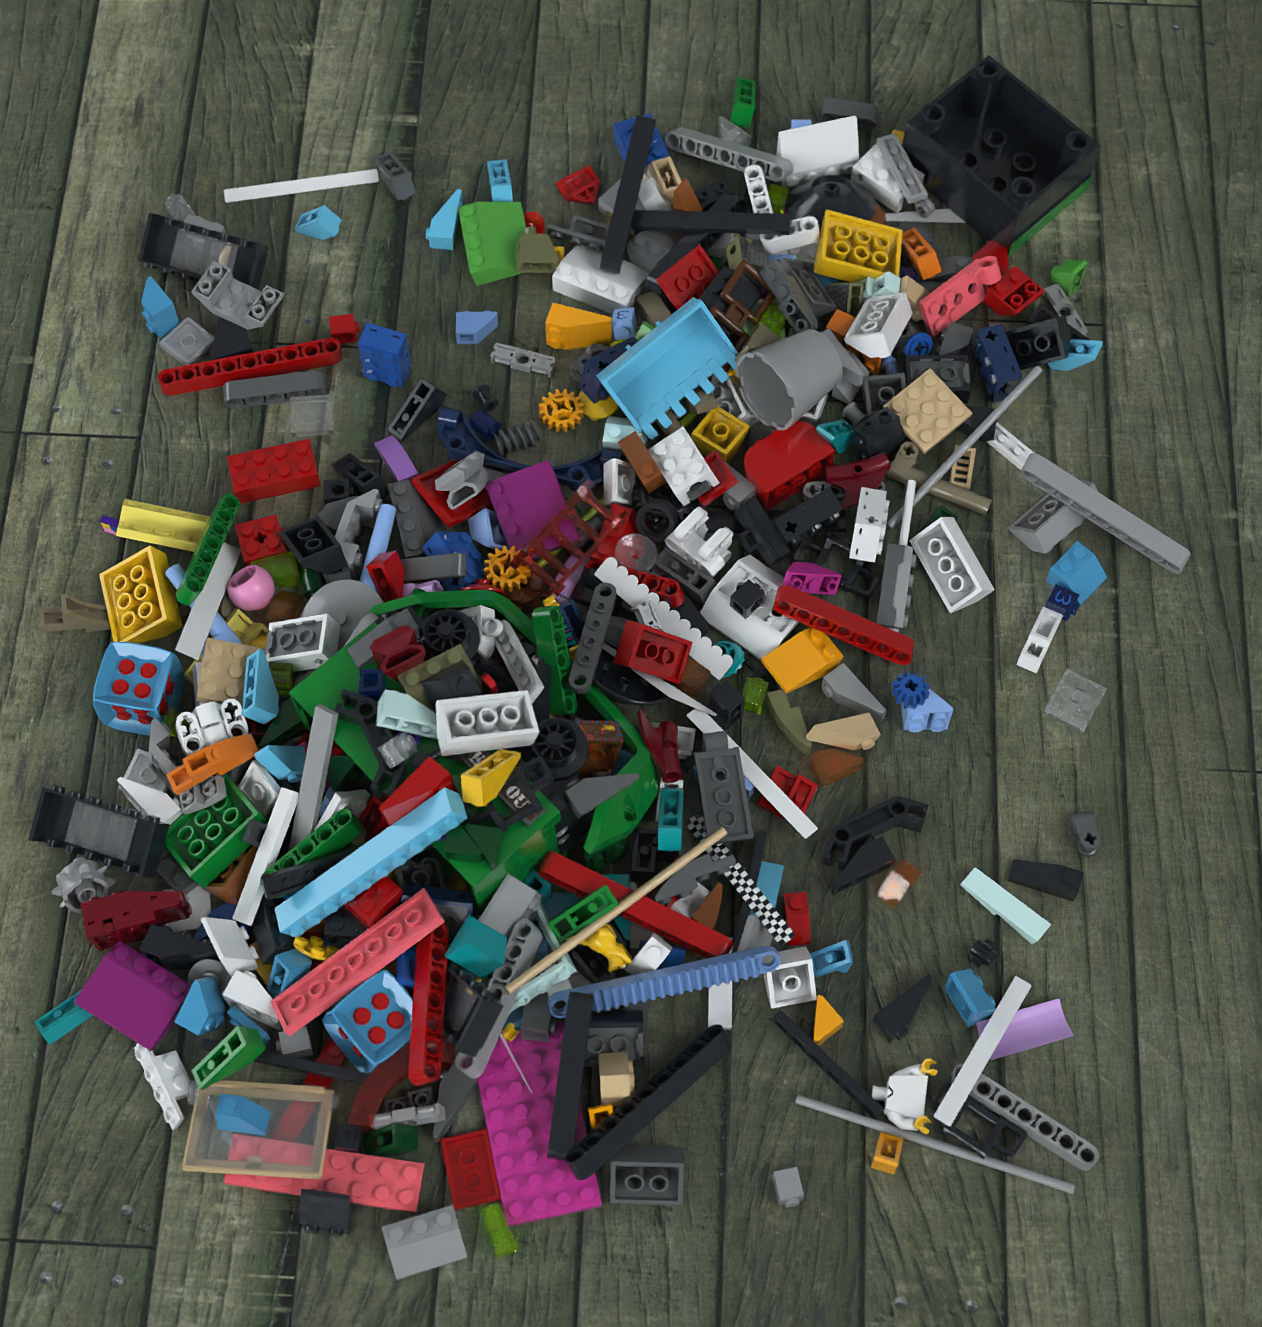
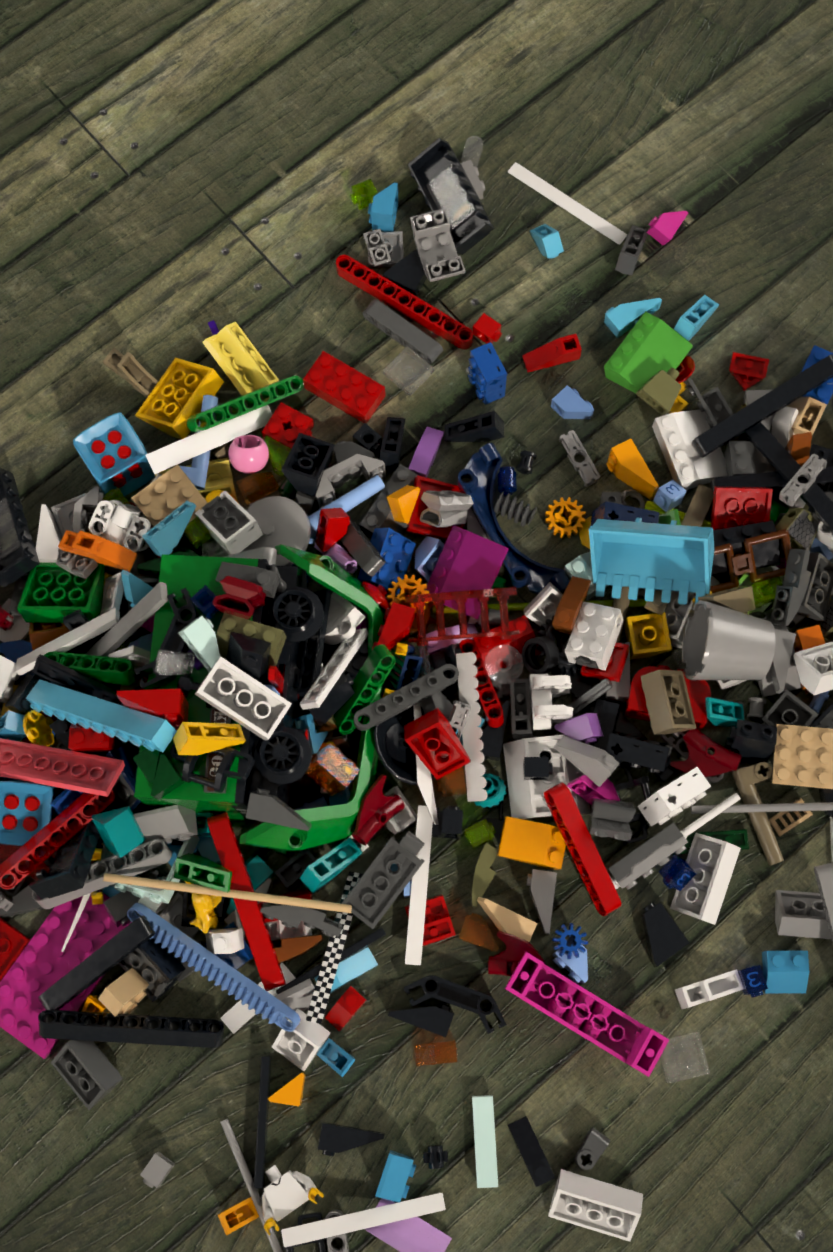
camera: 50 degrees right, 10 degrees up
none -> clear neon green brick [350,179,378,210]
none -> light grey slope [363,229,391,267]
none -> red slope [372,602,415,650]
none -> light orange slope [387,485,421,524]
none -> dark red pin [488,931,547,976]
none -> dark pink slope [504,952,669,1077]
none -> red slope [522,334,582,373]
none -> white slope [548,1169,643,1242]
none -> medium lavender slope [554,713,603,744]
none -> light grey slope [554,736,620,787]
none -> dark grey axle [567,678,613,717]
none -> dark grey piece [588,798,636,840]
none -> dark tan slope [640,670,696,735]
none -> black slope [641,902,690,968]
none -> dark pink slope [646,211,688,245]
none -> clear blue brick [659,855,696,891]
none -> light grey piece [779,454,827,507]

